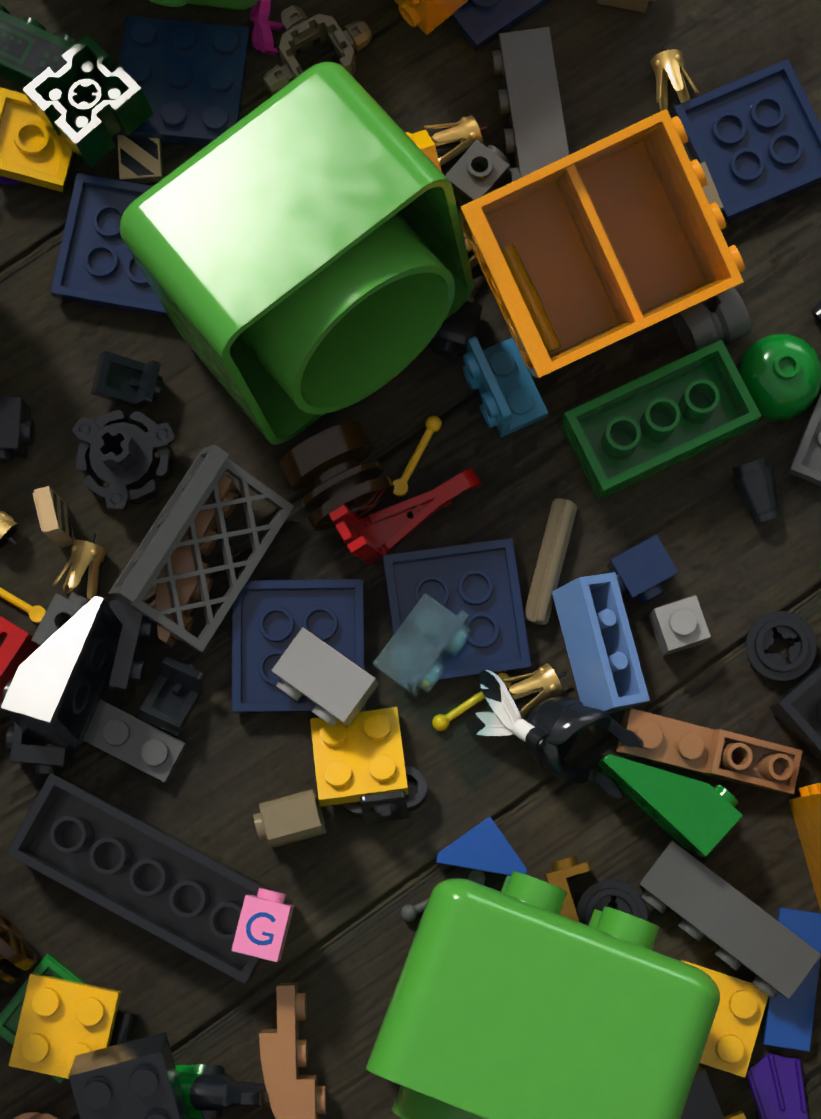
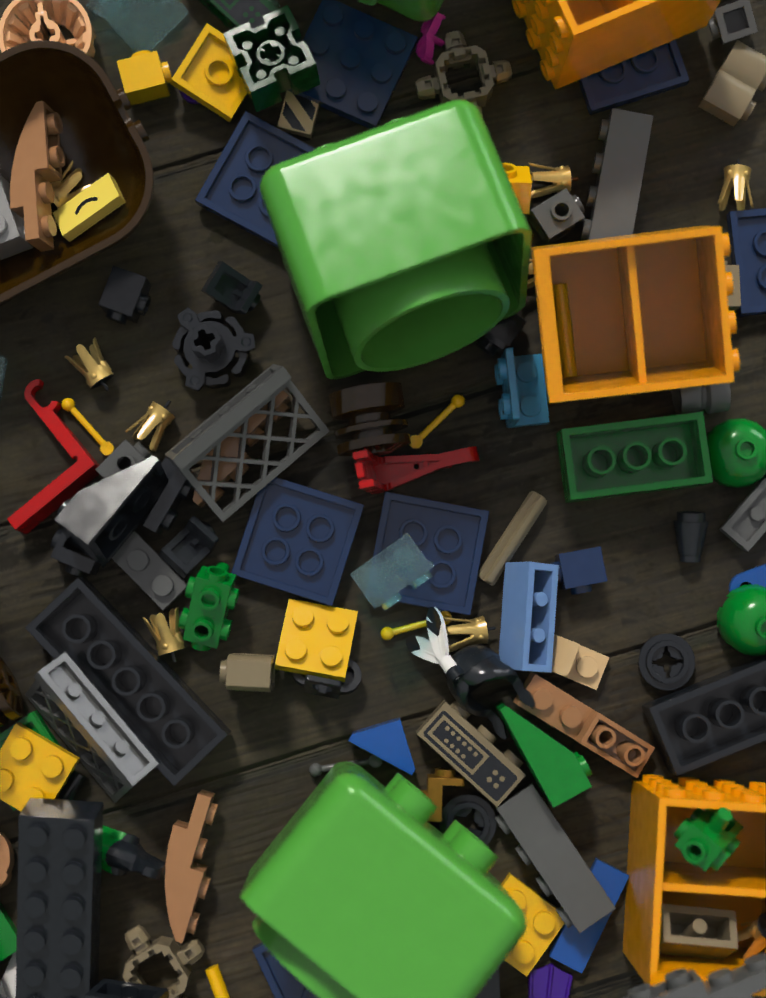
camera: 10 degrees right, 5 degrees up
tan tile [33,486,75,548] -> none
bright pink brick [231,888,294,962] -> none
light grey brick [271,627,379,727] -> none
light grey brick [648,595,711,657] -> none
none -> dark grey fence [25,652,159,803]
none -> pearl gold piece [142,607,185,662]
none -> green brick [178,562,240,651]
none -> brick [416,700,526,807]
none -> tan slope [552,634,610,690]

